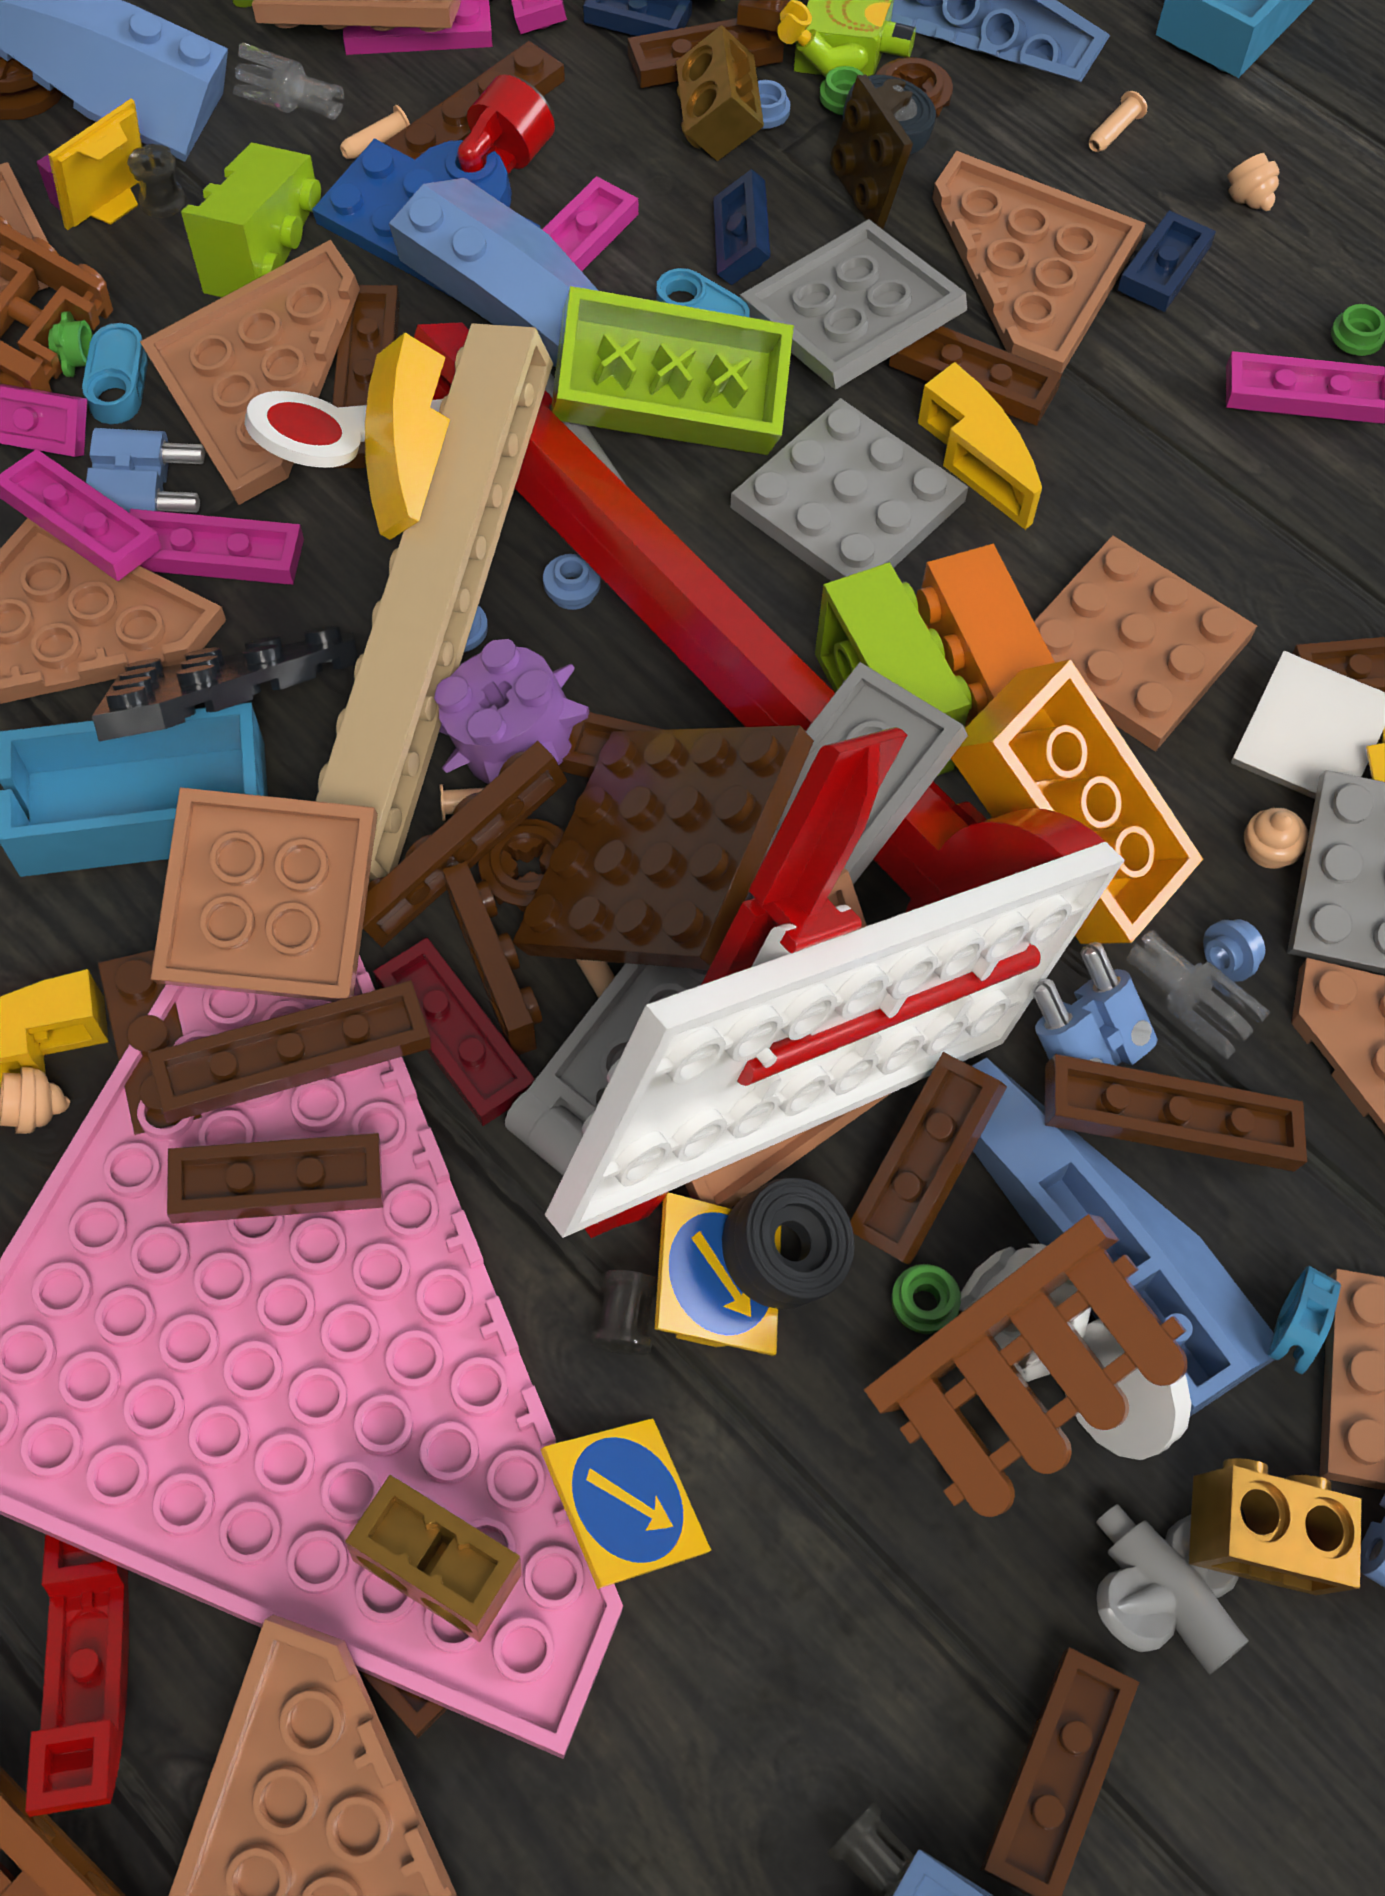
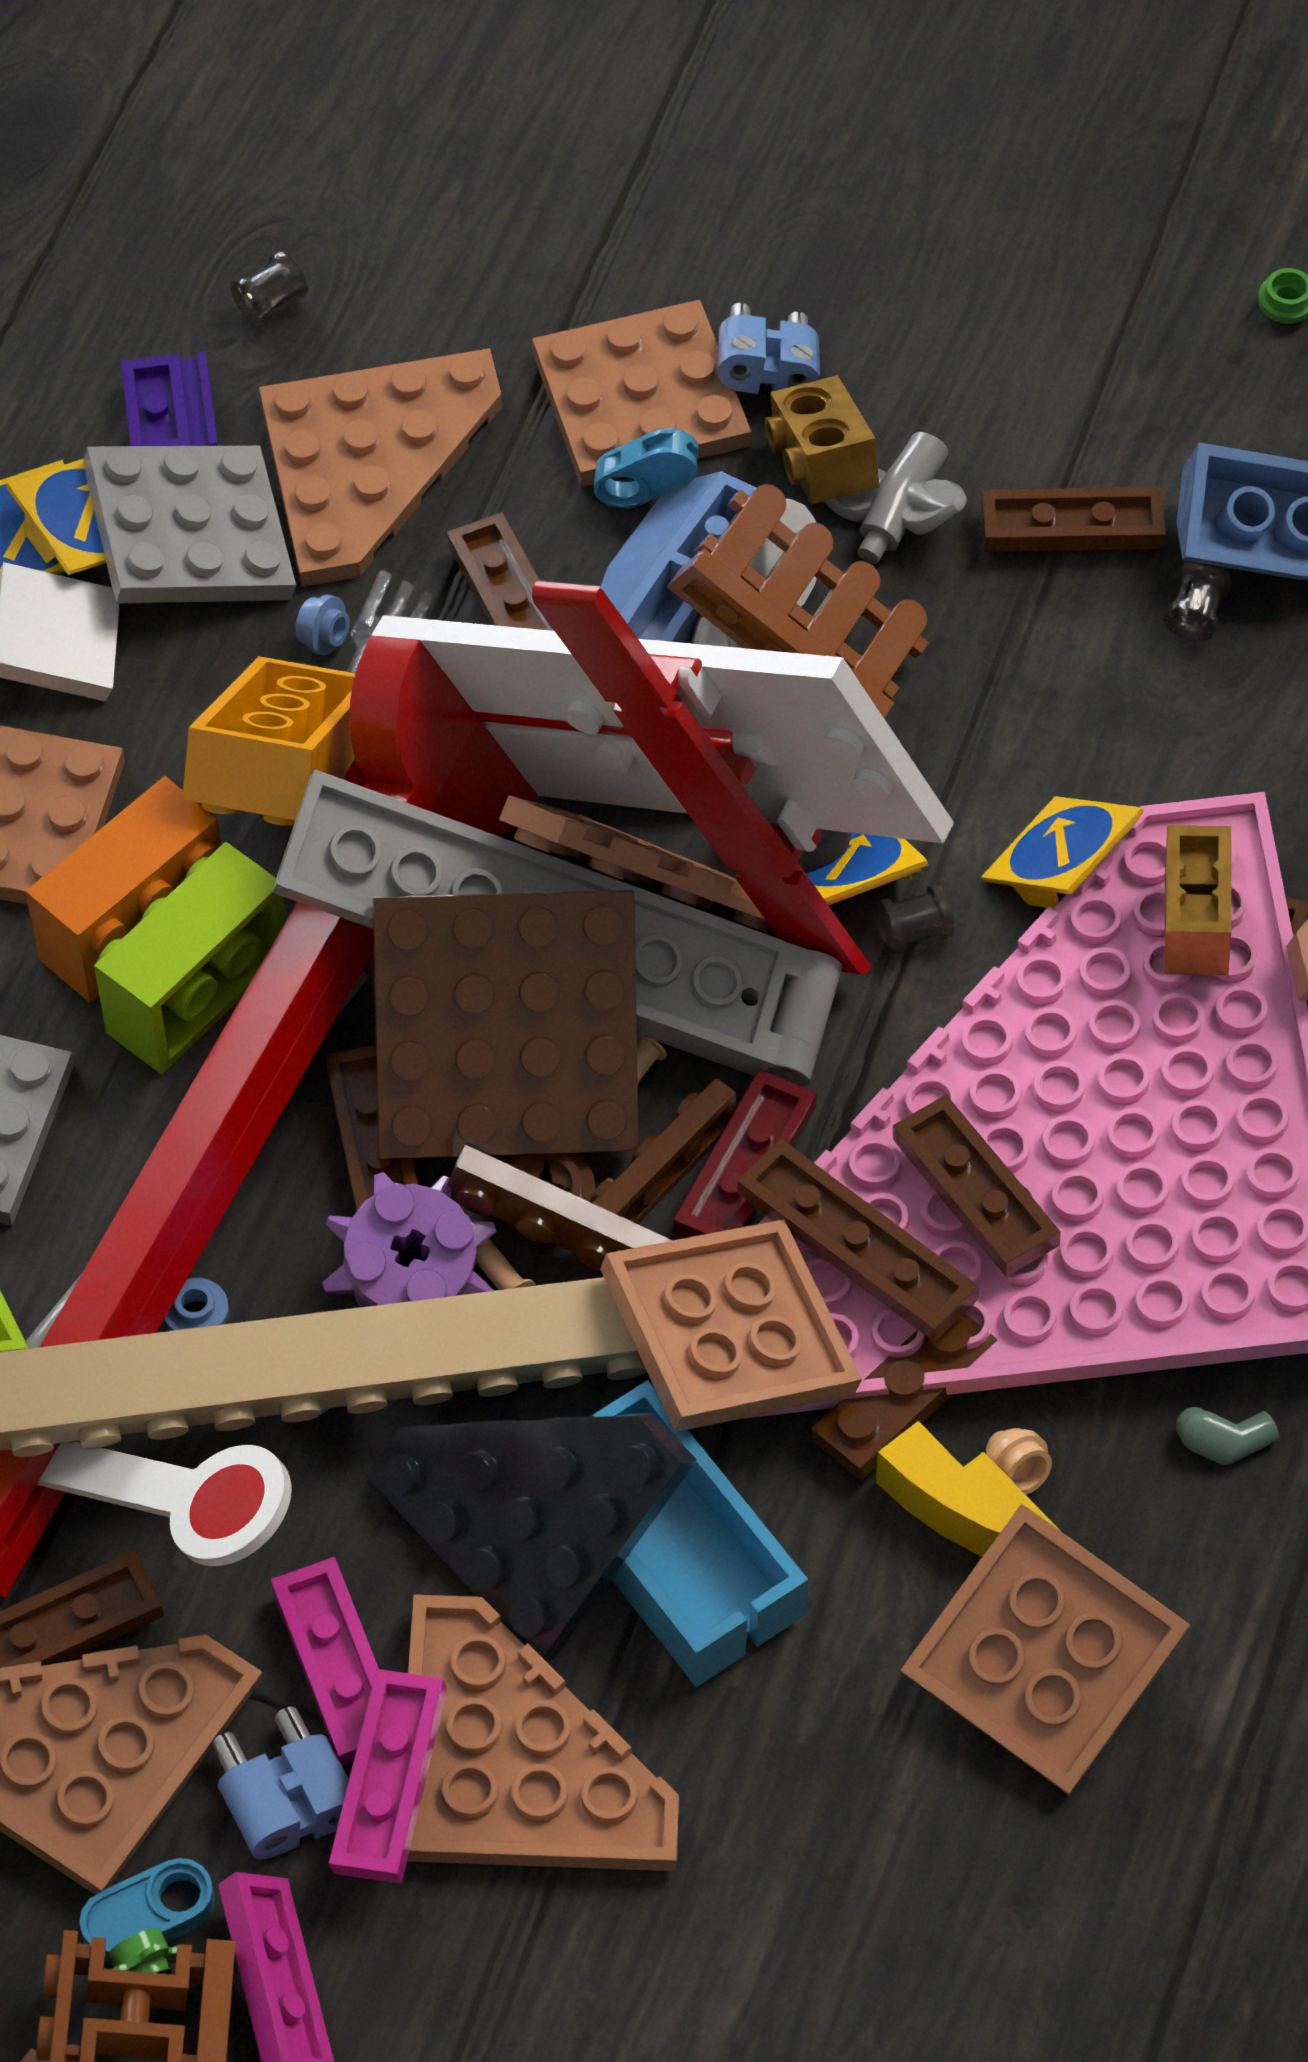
camera: 115 degrees left, 5 degrees down
yellow slope [365,333,450,540] -> none
light nougat plate [1244,808,1308,869] -> none

